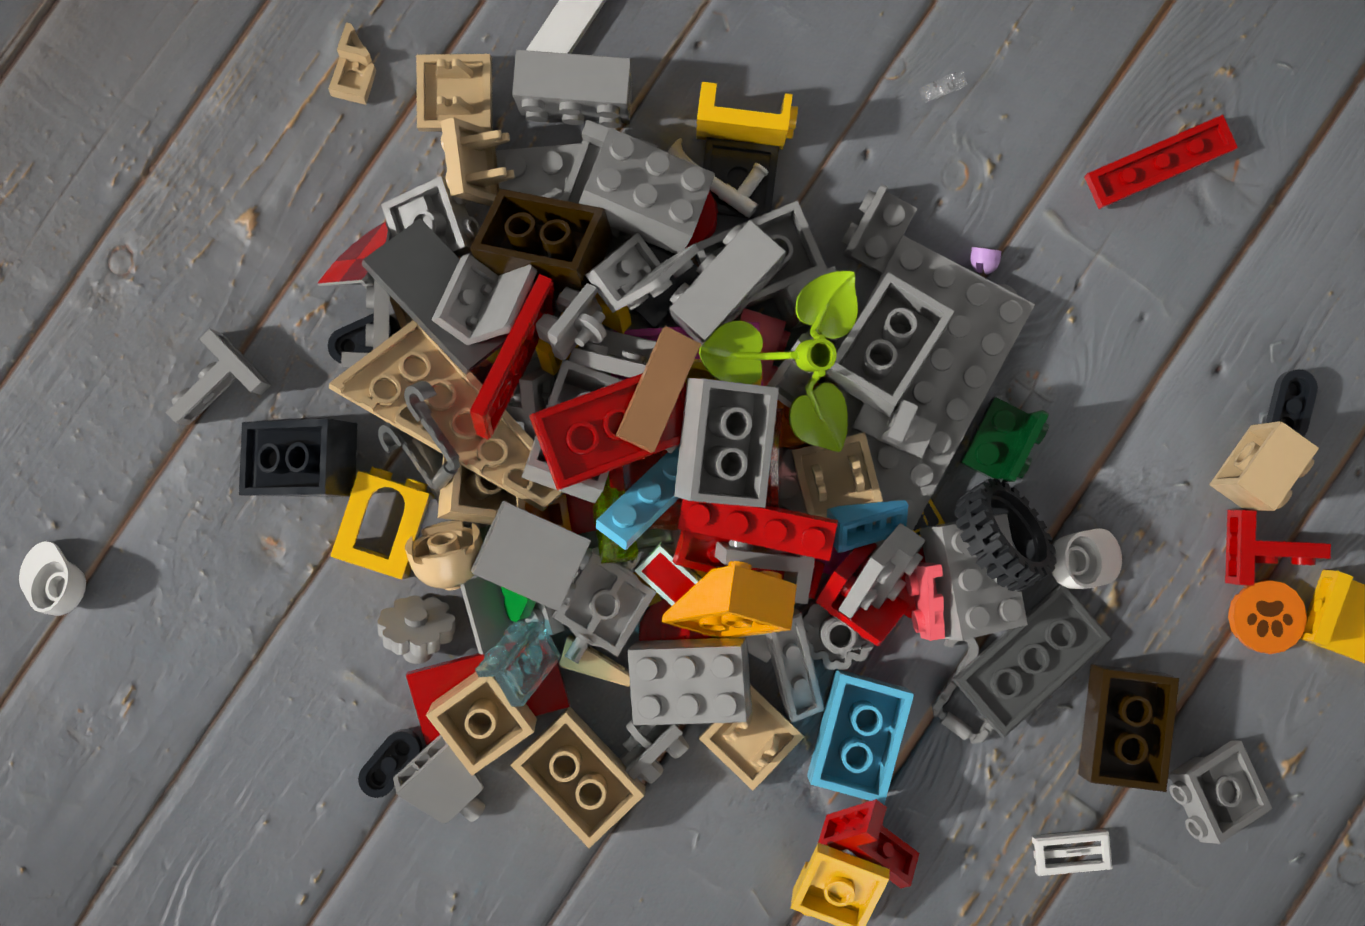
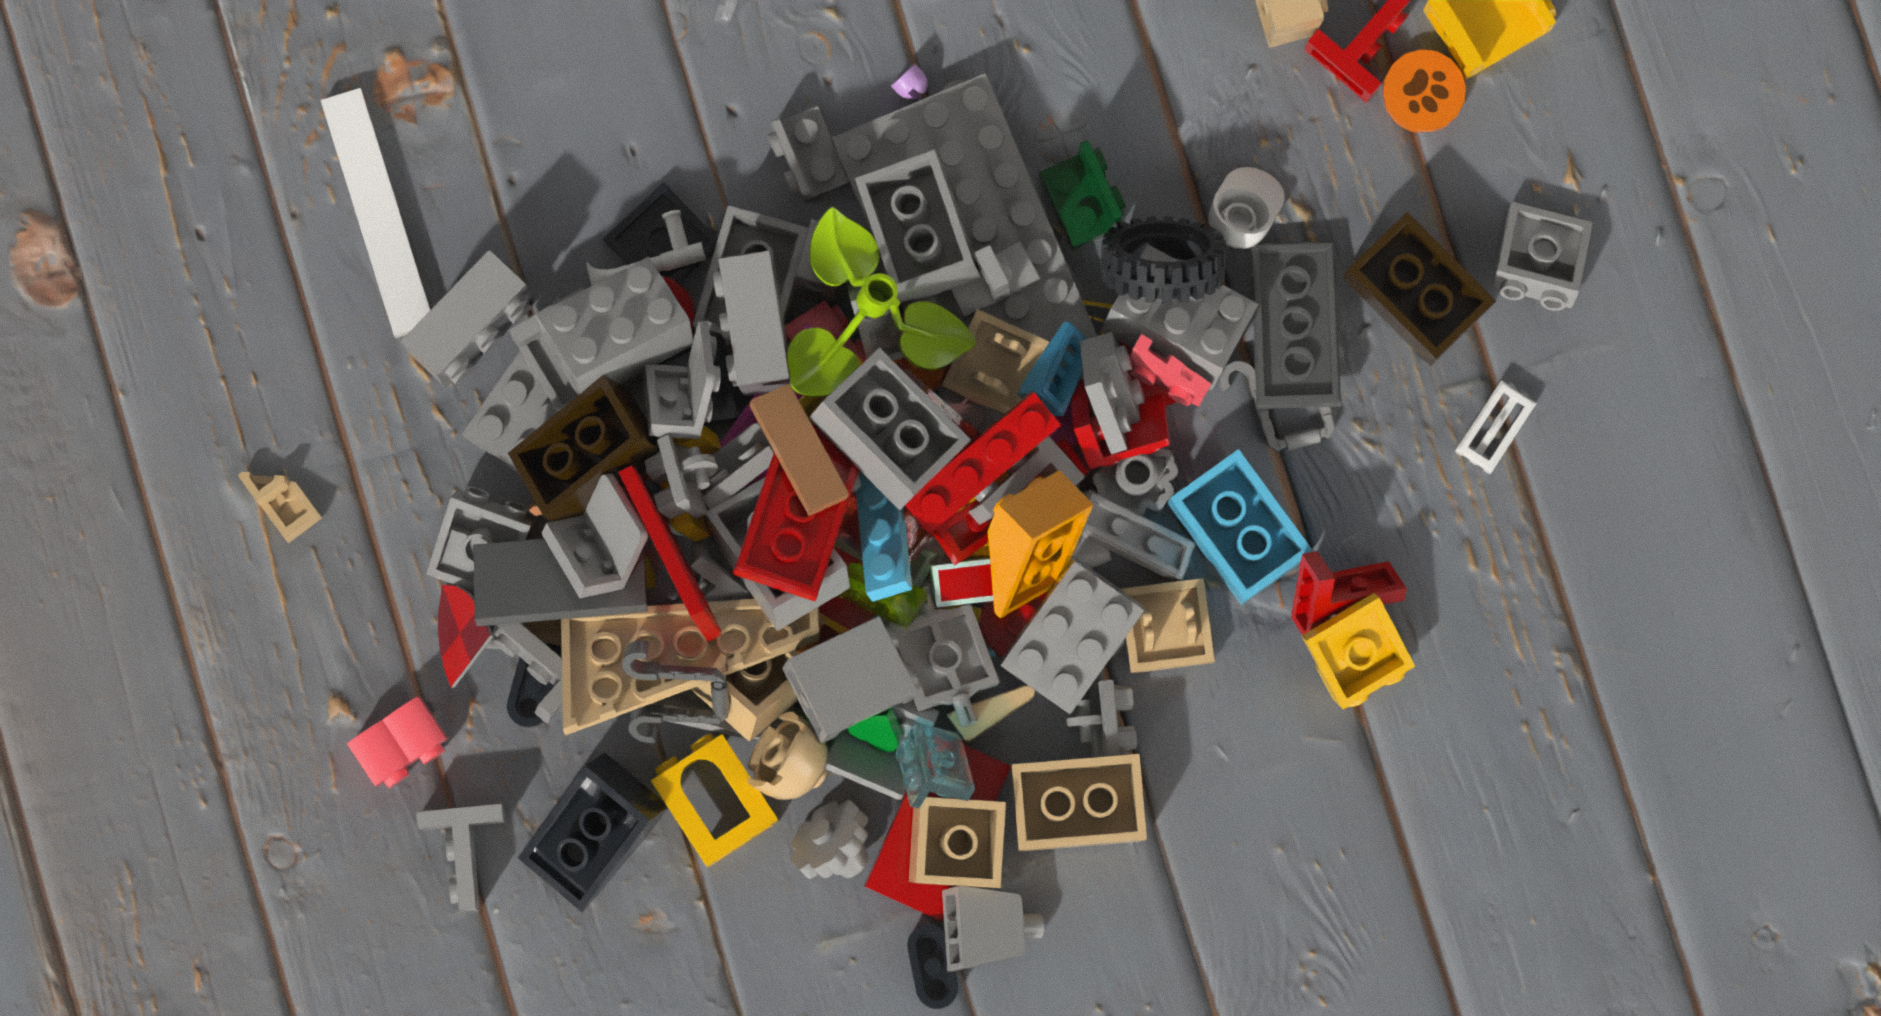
camera: 60 degrees left, 5 degrees down
tan plate [416,54,493,132] -> none
tan plate [441,117,515,206] -> none
yellow panel [696,82,798,150] -> none
none -> coral brick [347,696,449,789]

